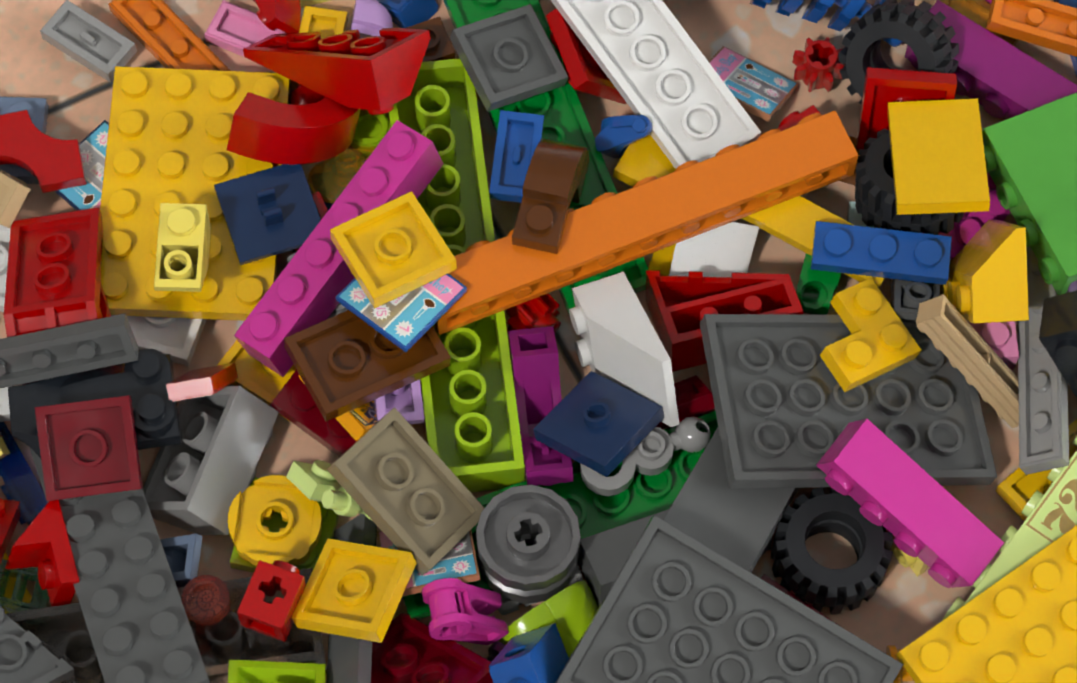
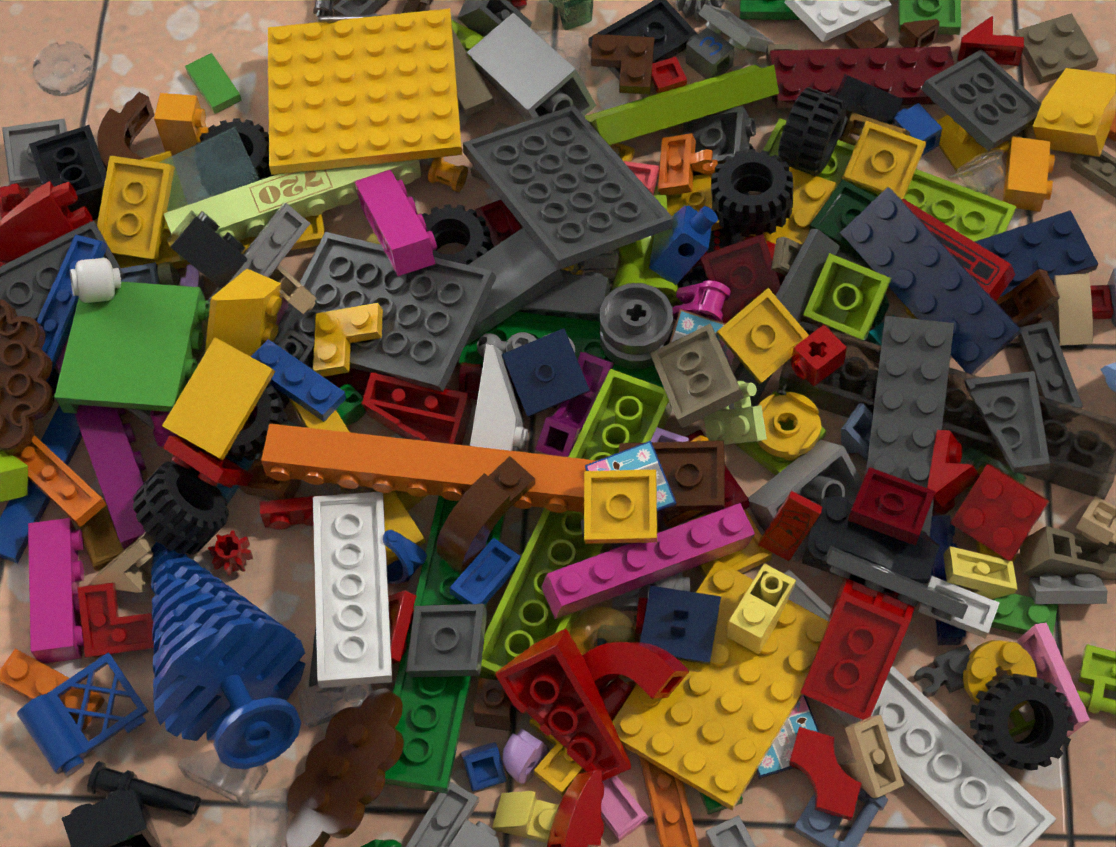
camera: 145 degrees left, 5 degrees down
clear red tile [181,575,231,626] -> none
piece [708,46,799,122] -> none

